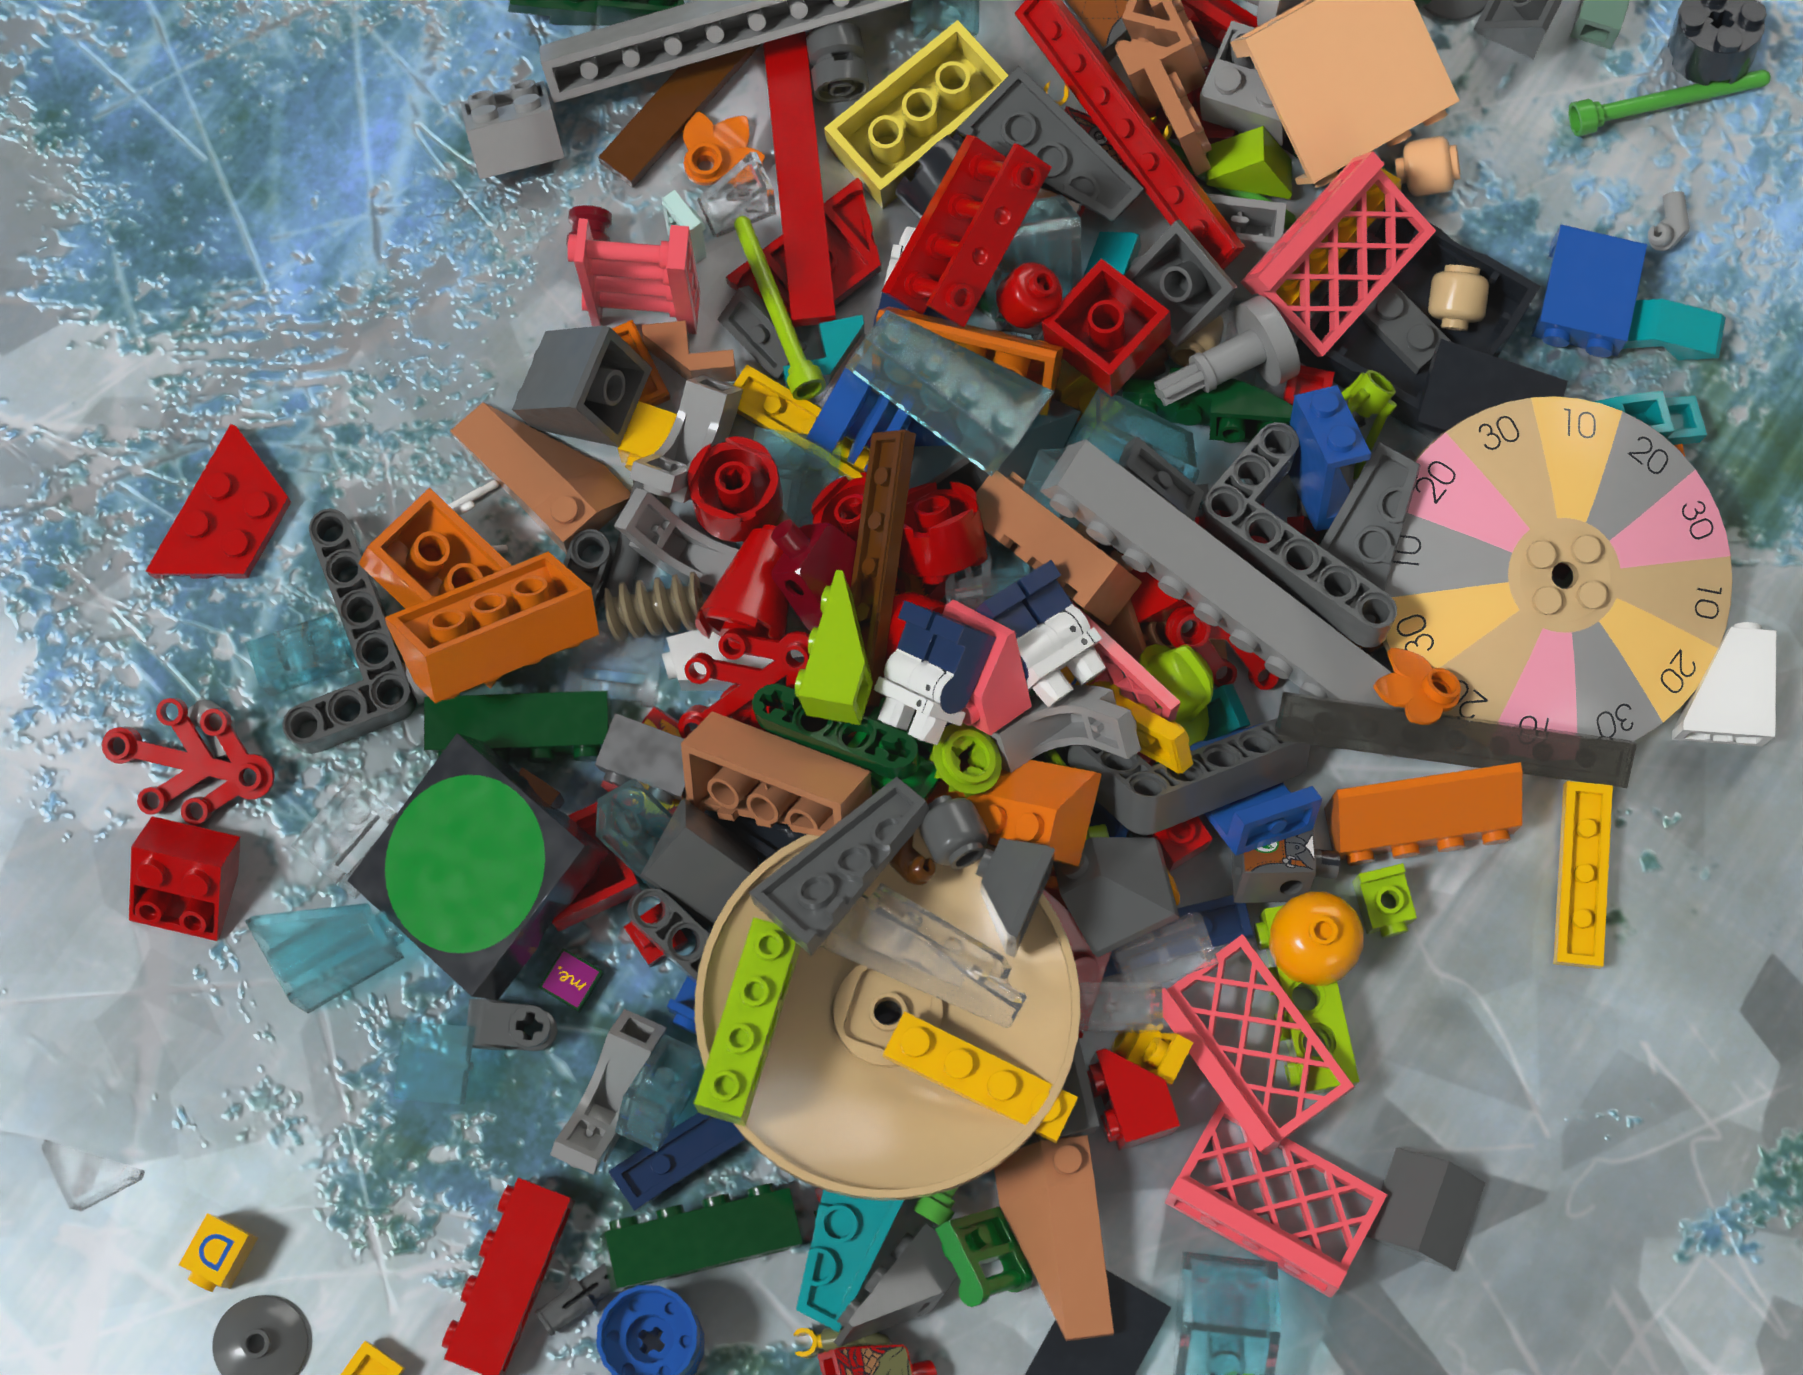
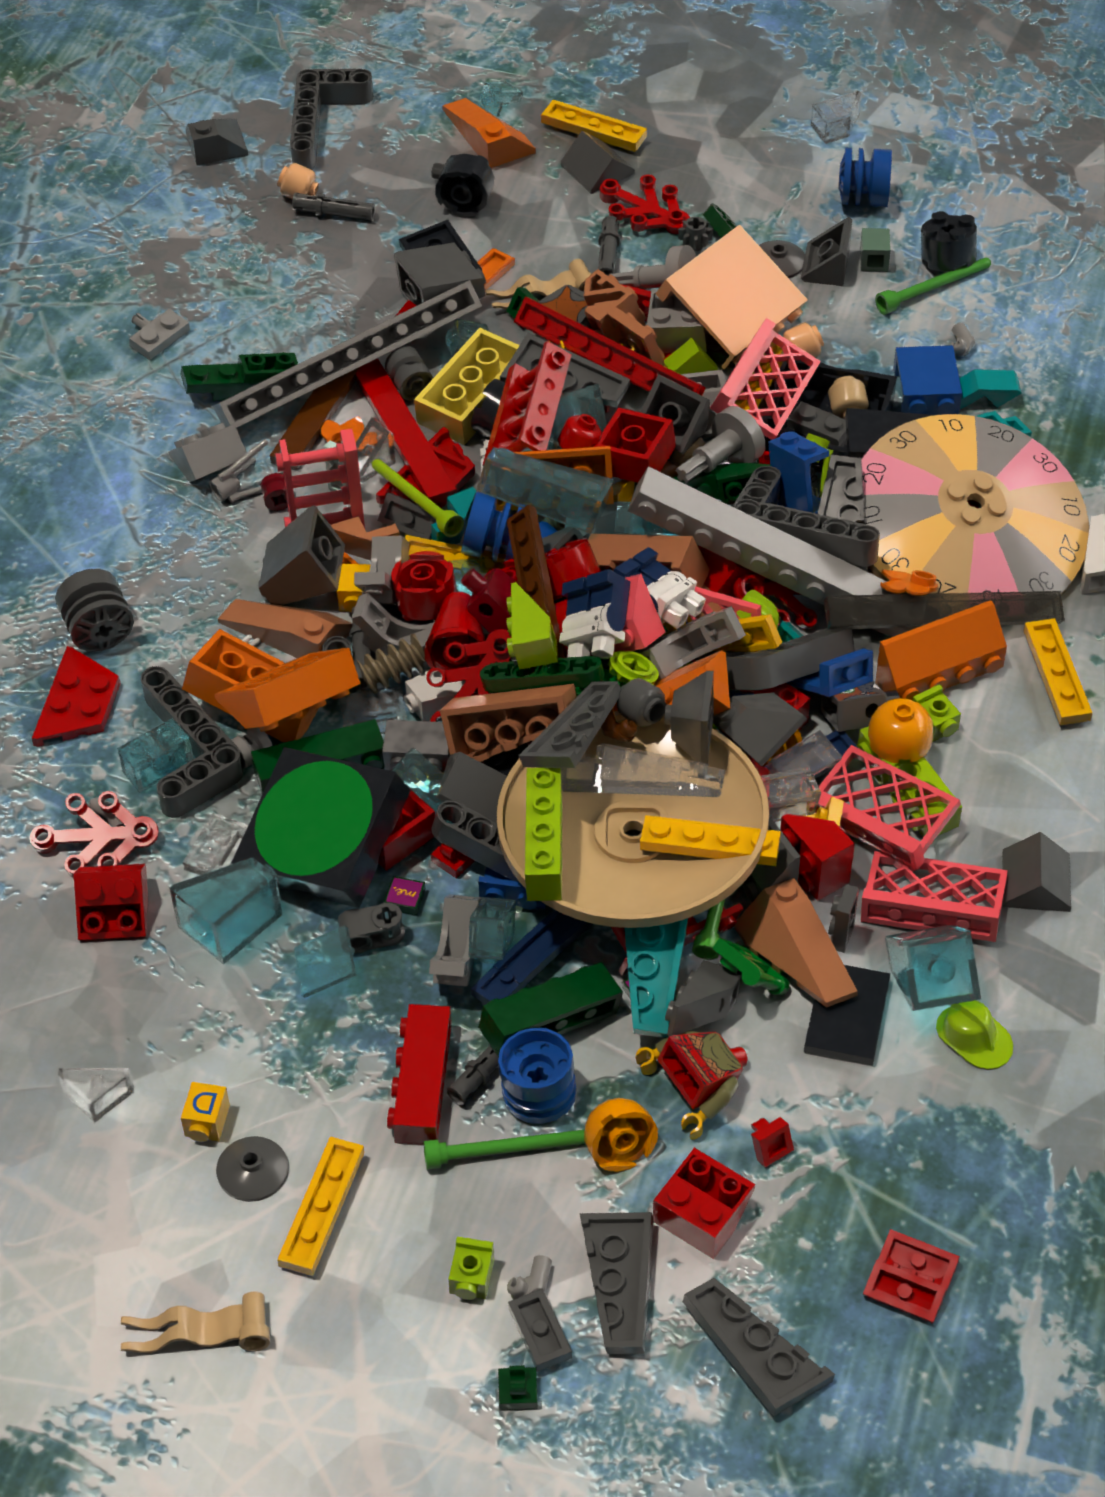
camera: 15 degrees left, 25 degrees down
none -> dark grey wheel [55,569,134,652]
none -> light grey plant [209,439,268,503]
none -> dark grey plate [828,884,859,953]

